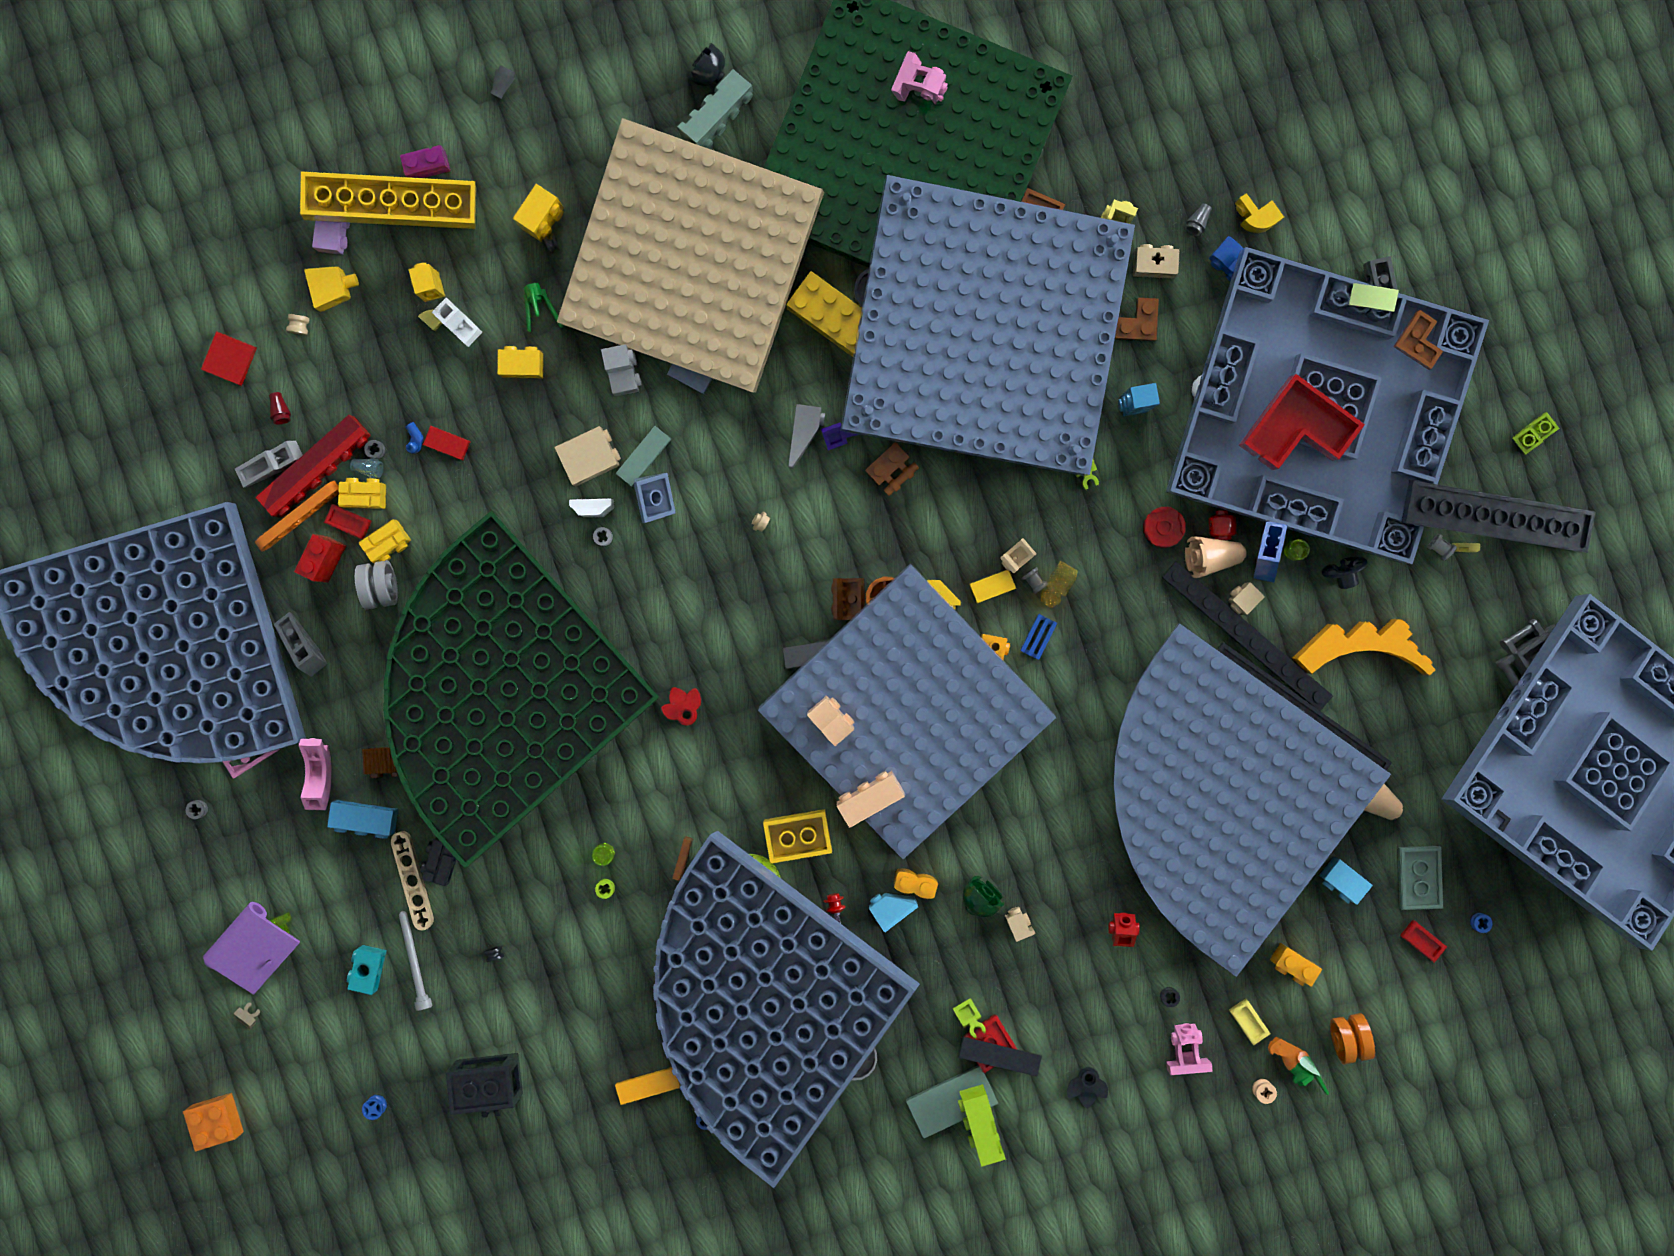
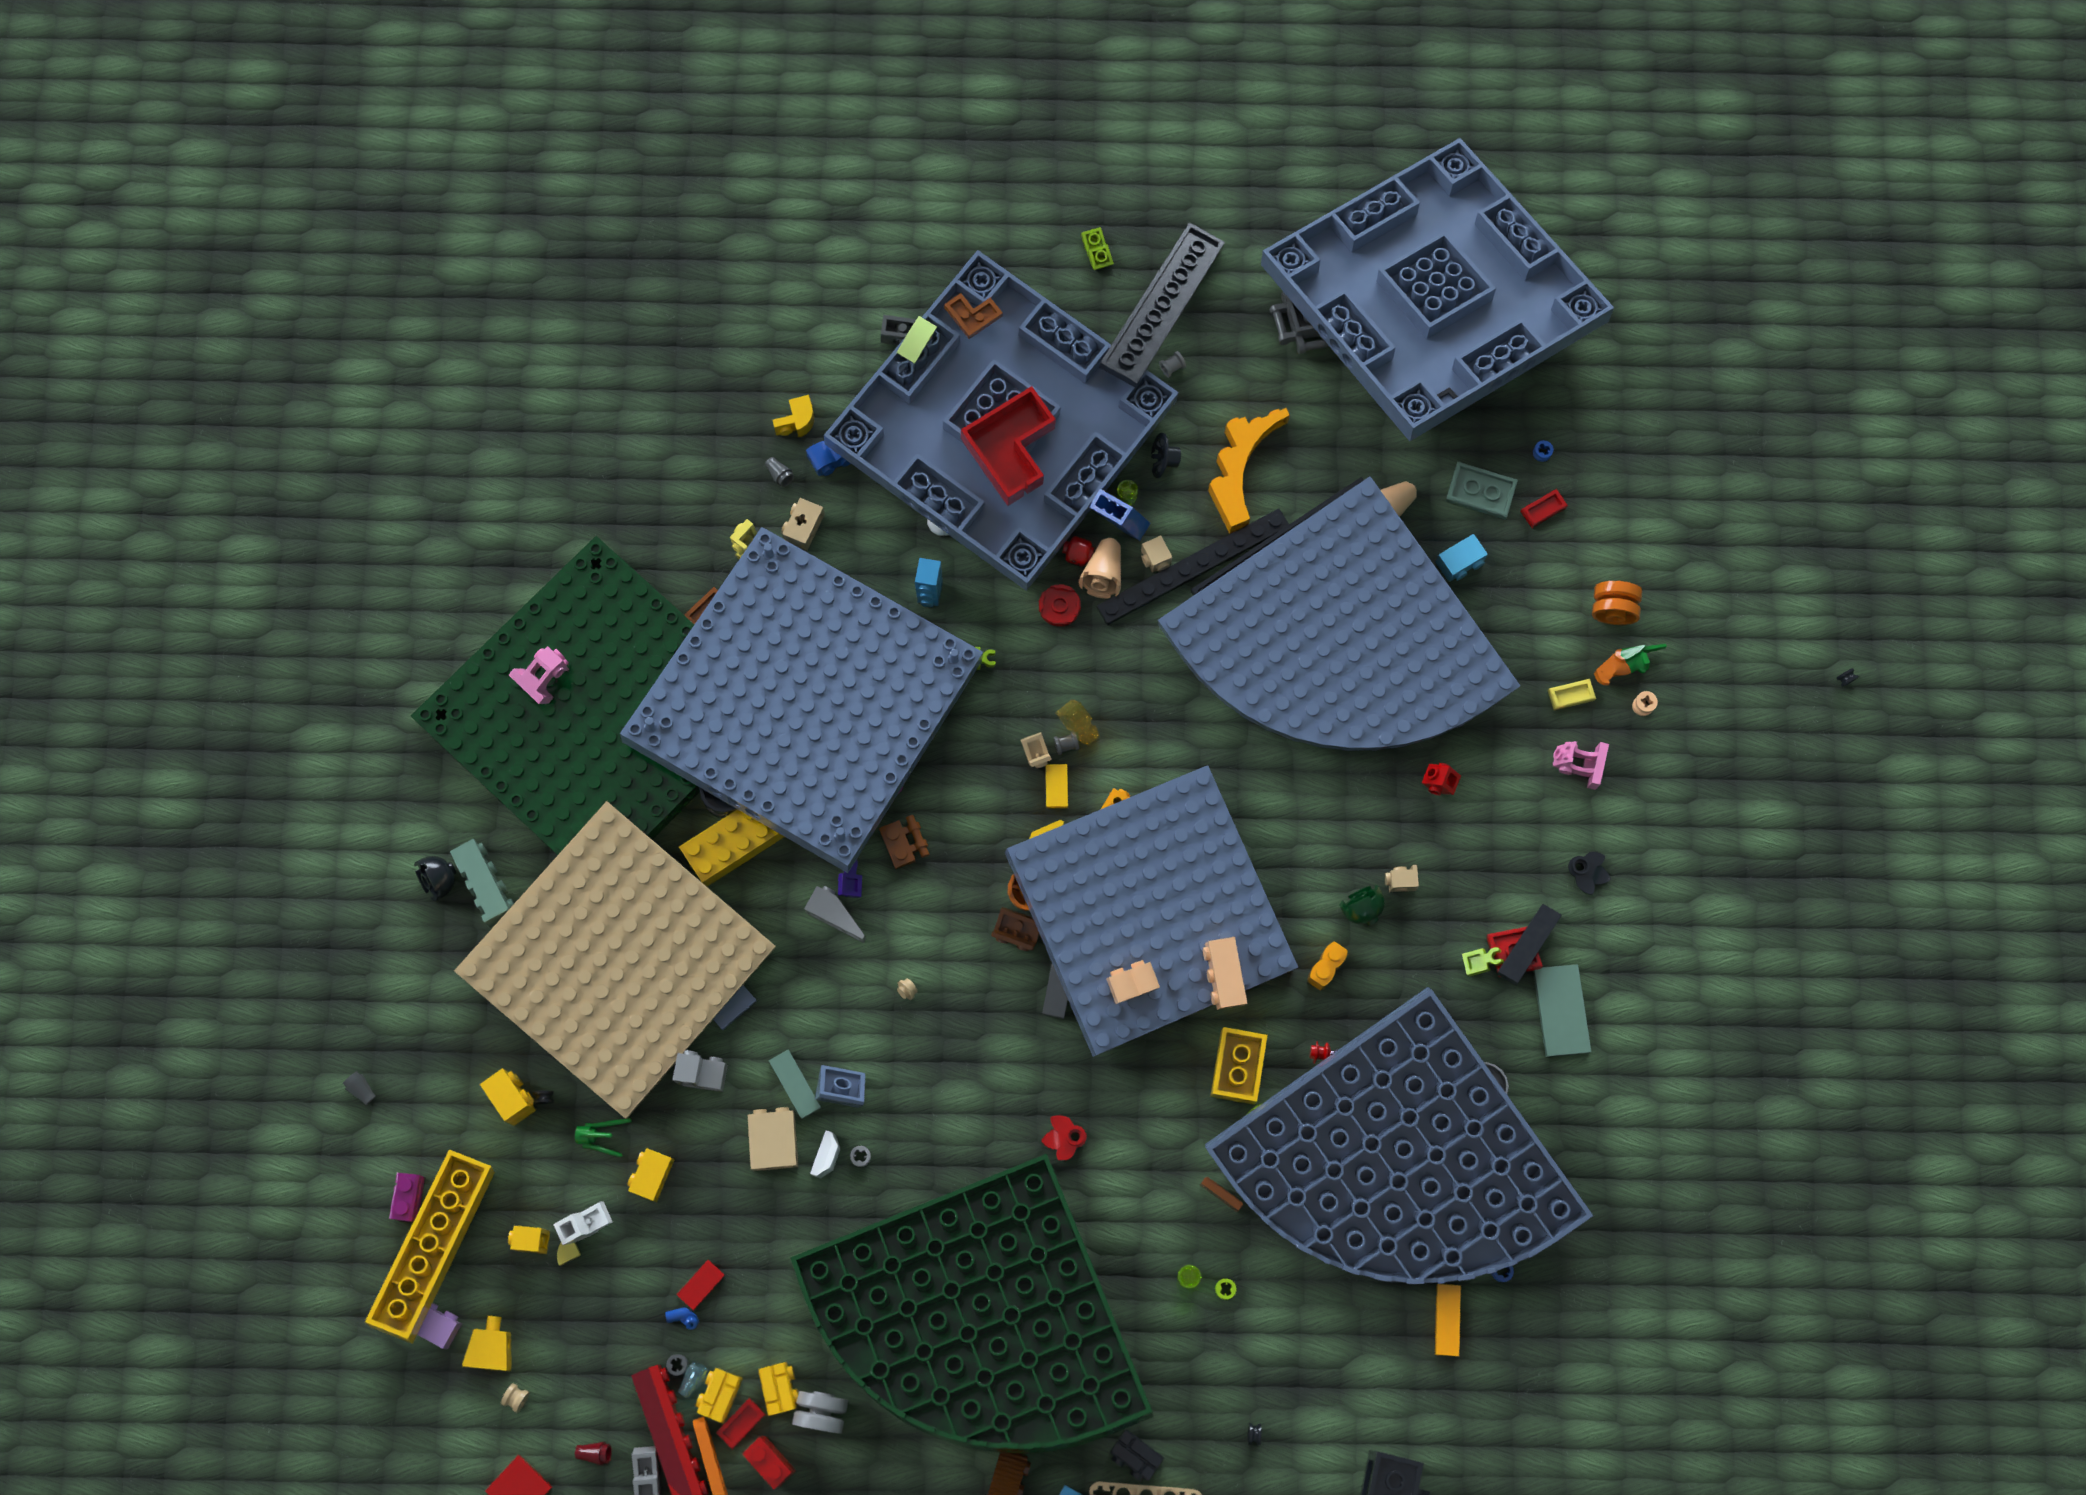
camera: 75 degrees left, 15 degrees down
medium azure slope [869,893,918,932] -> none
lime wedge [958,1084,1006,1167] -> none
blue tile [1020,614,1057,660] -> none
dark orange plate [1115,298,1159,341] -> none
black bush [1160,987,1180,1007] -> none
light orange brick [1270,943,1322,987] -> none
light yellow tile [1452,543,1480,553] -> none

